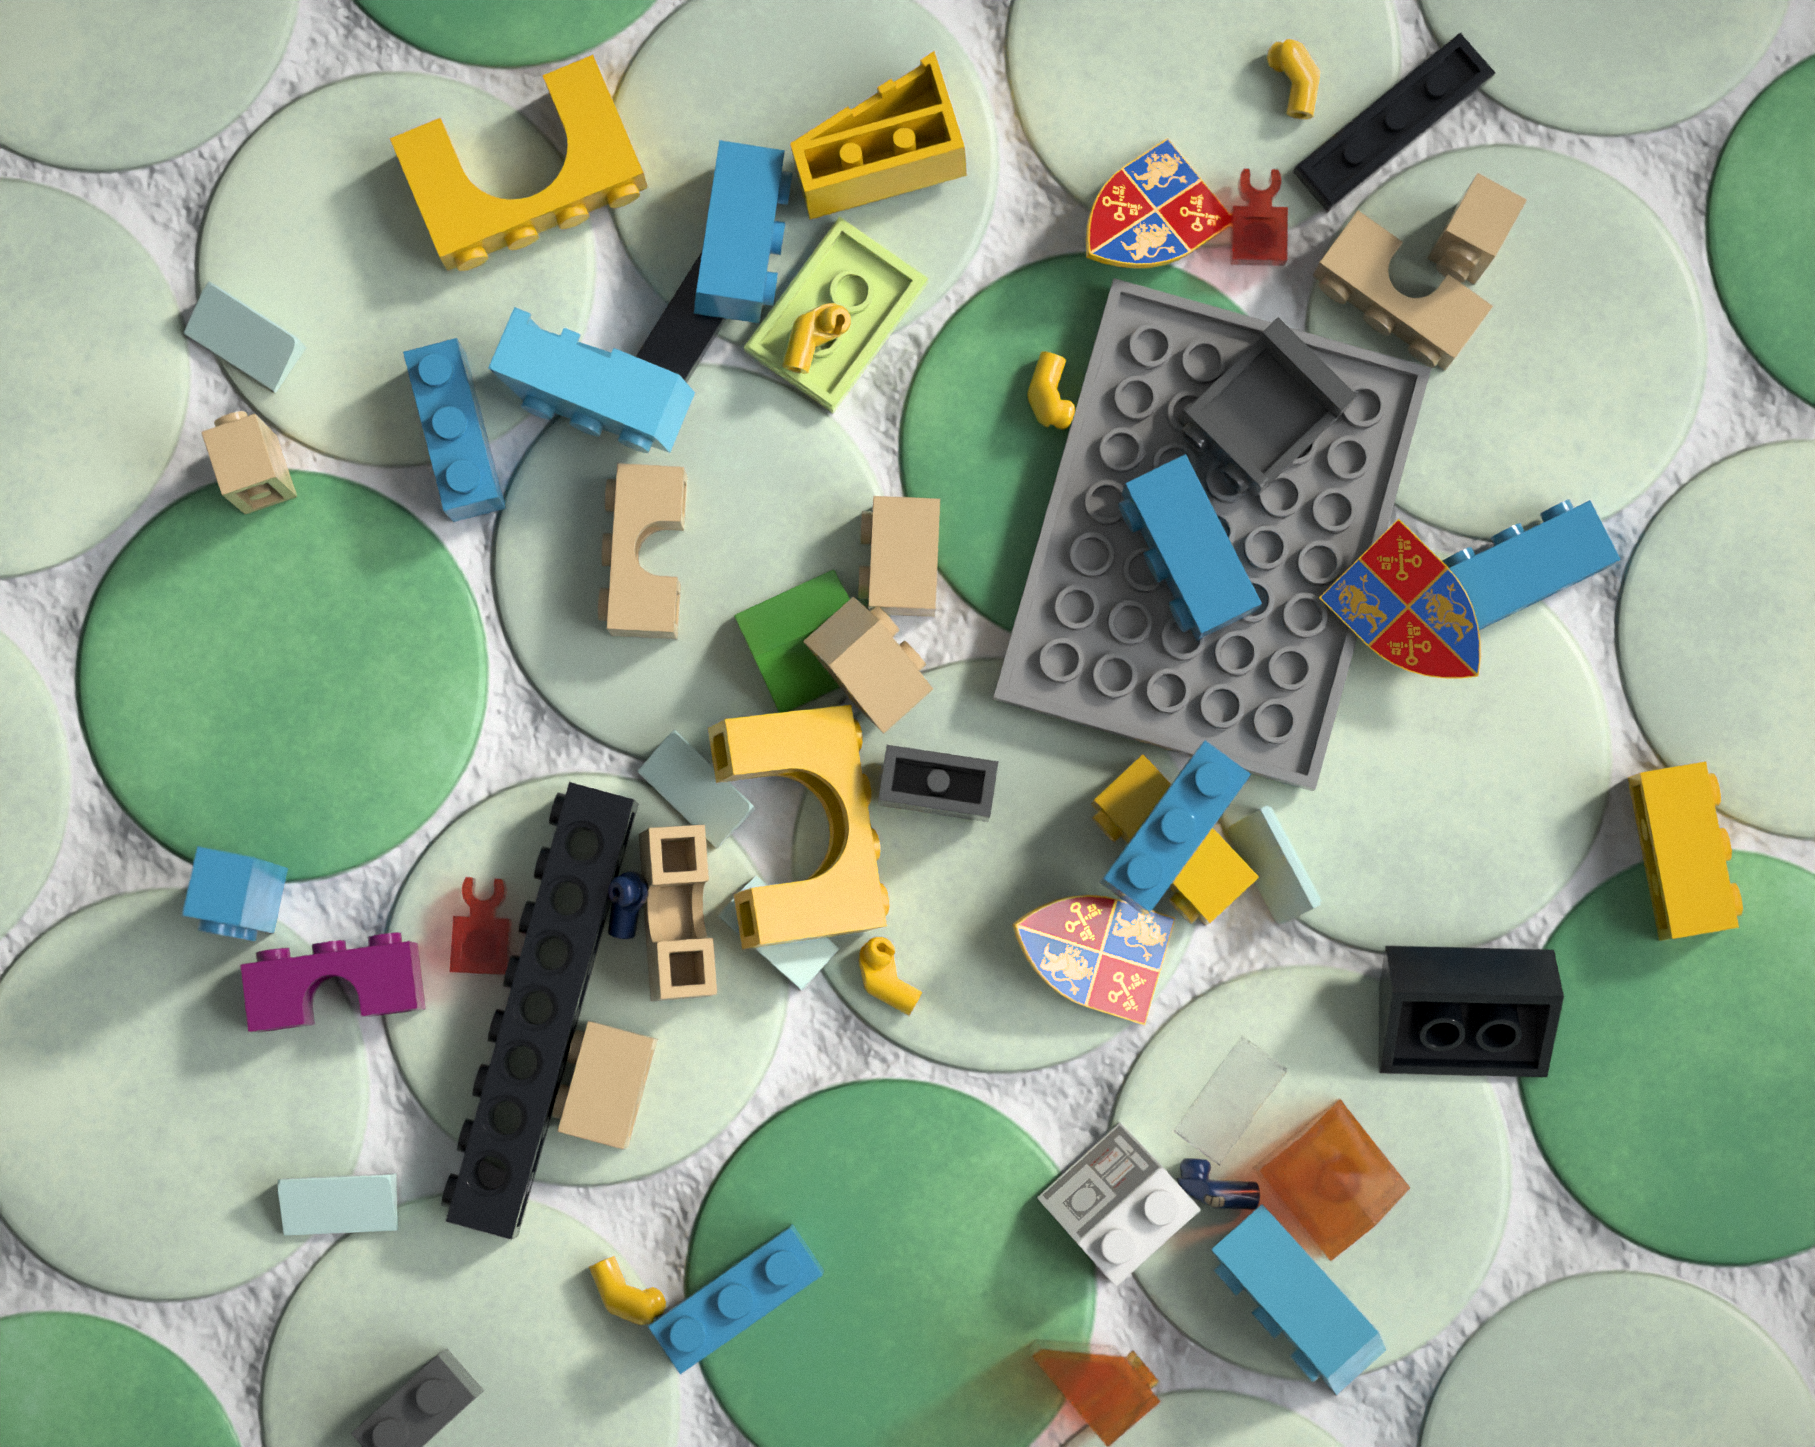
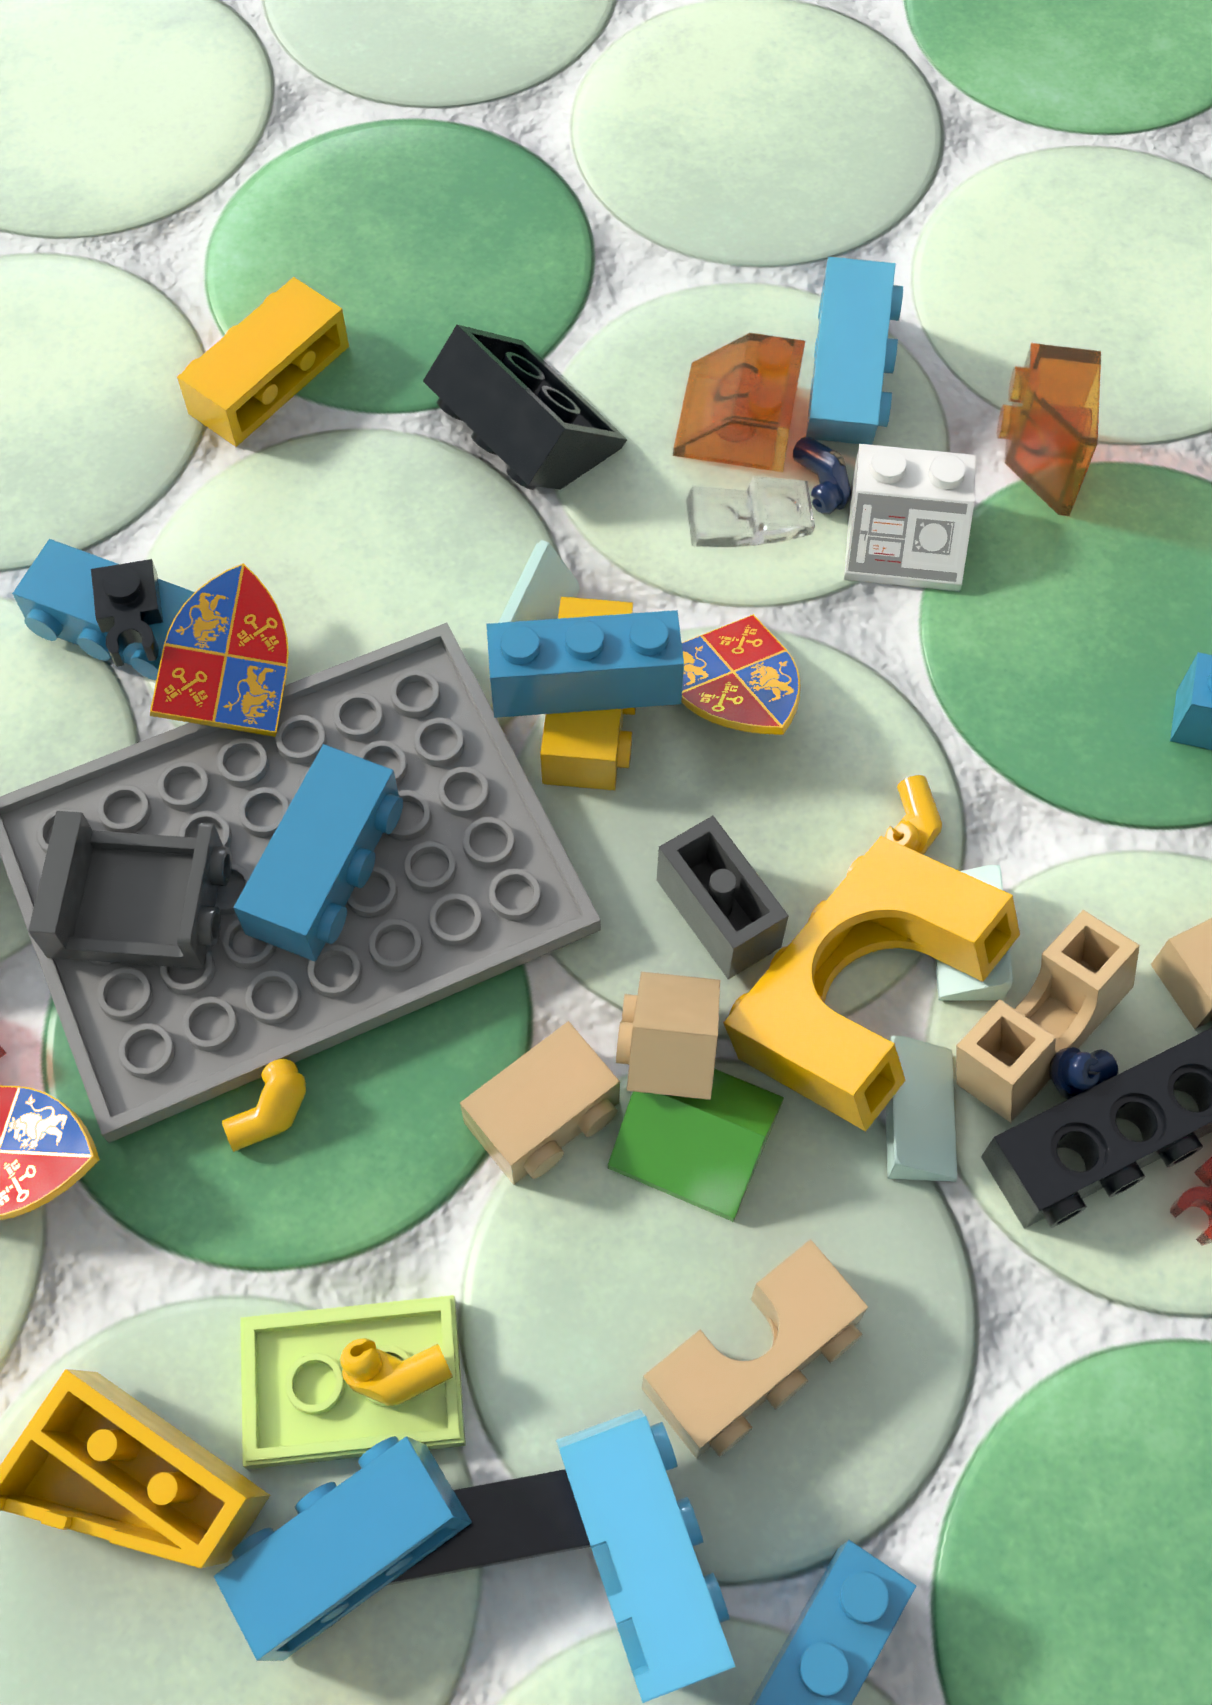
camera: 130 degrees left, 20 degrees down
none -> black plate [91,559,163,667]

